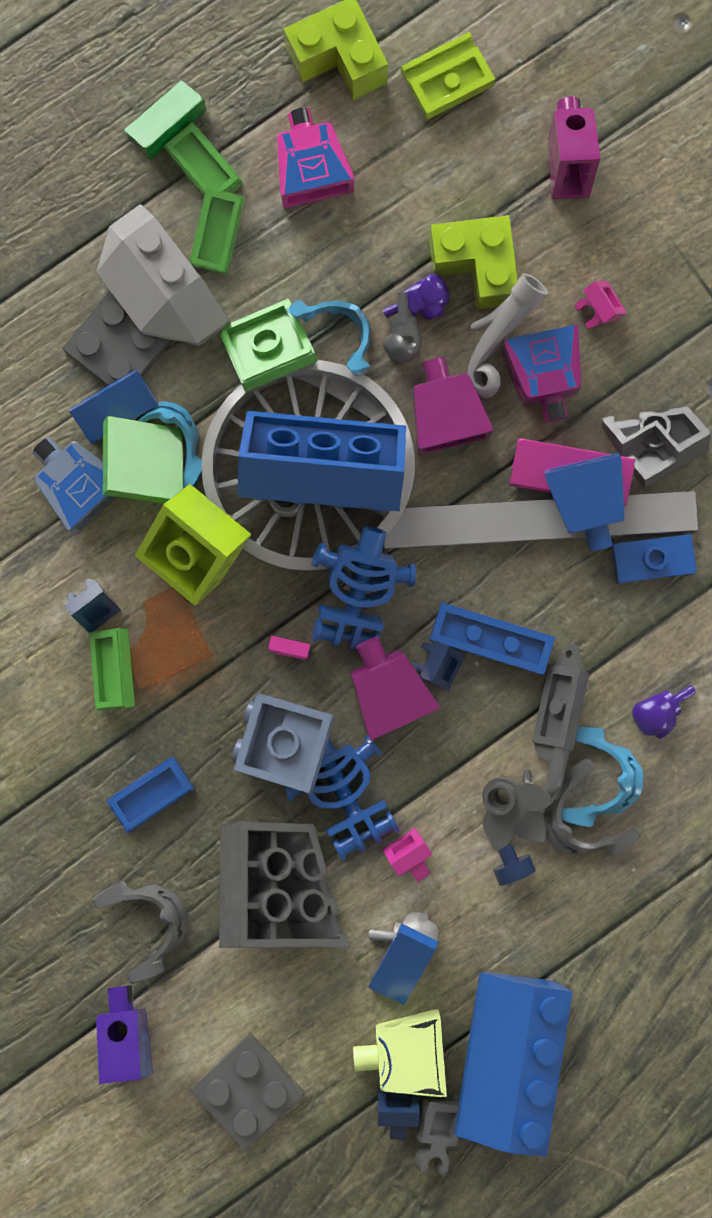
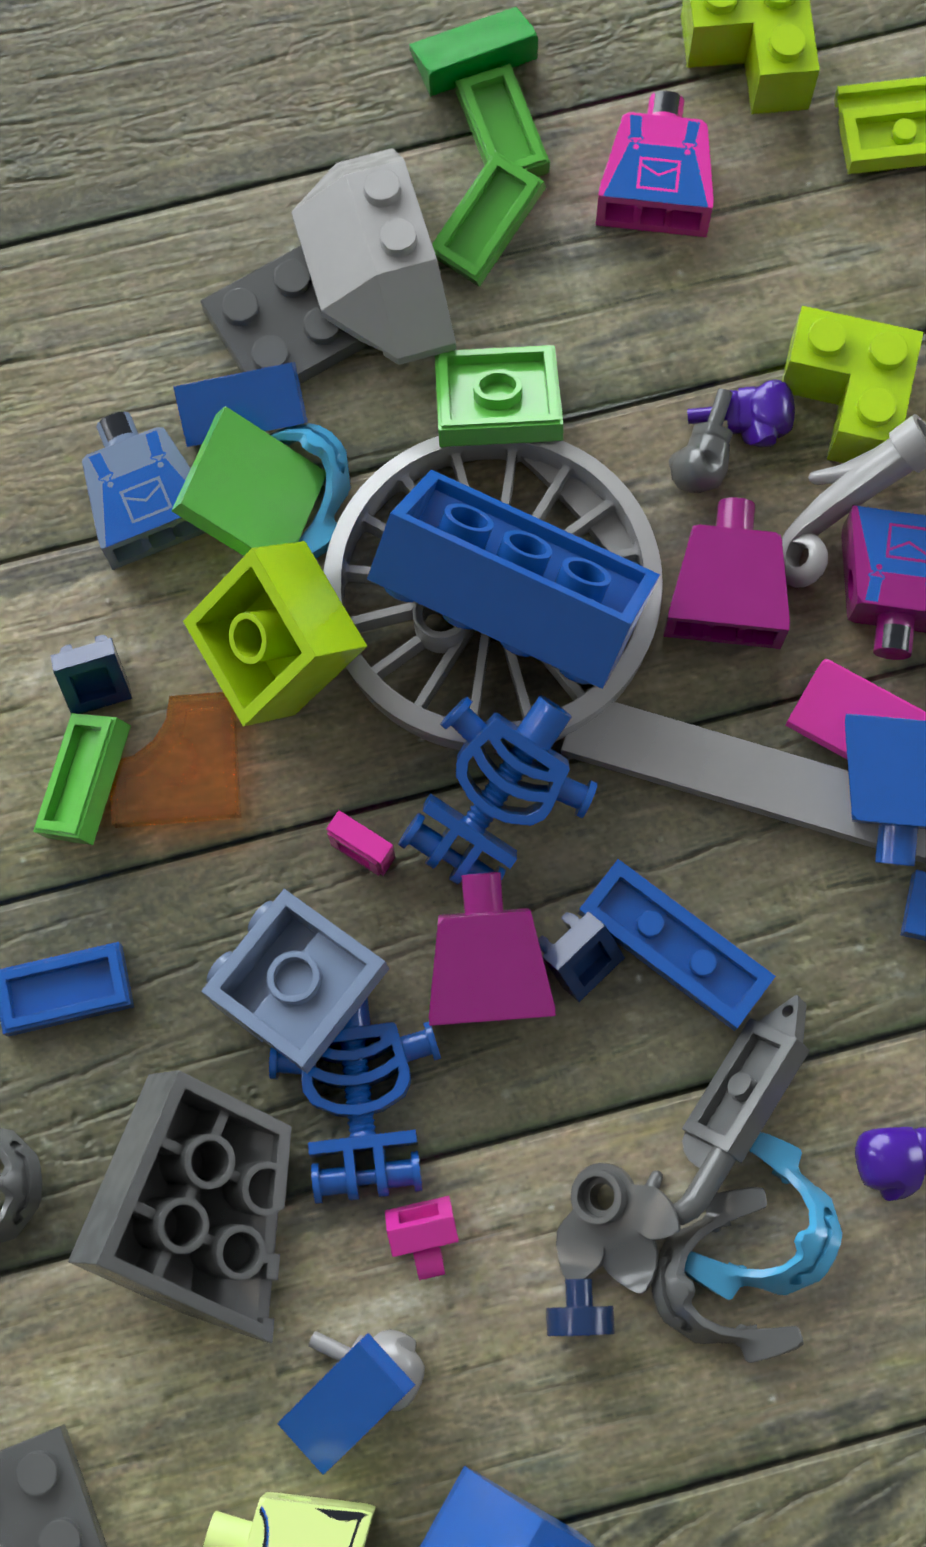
camera: 20 degrees right, 10 degrees down
dark azure helmet [286,300,371,375] -> none

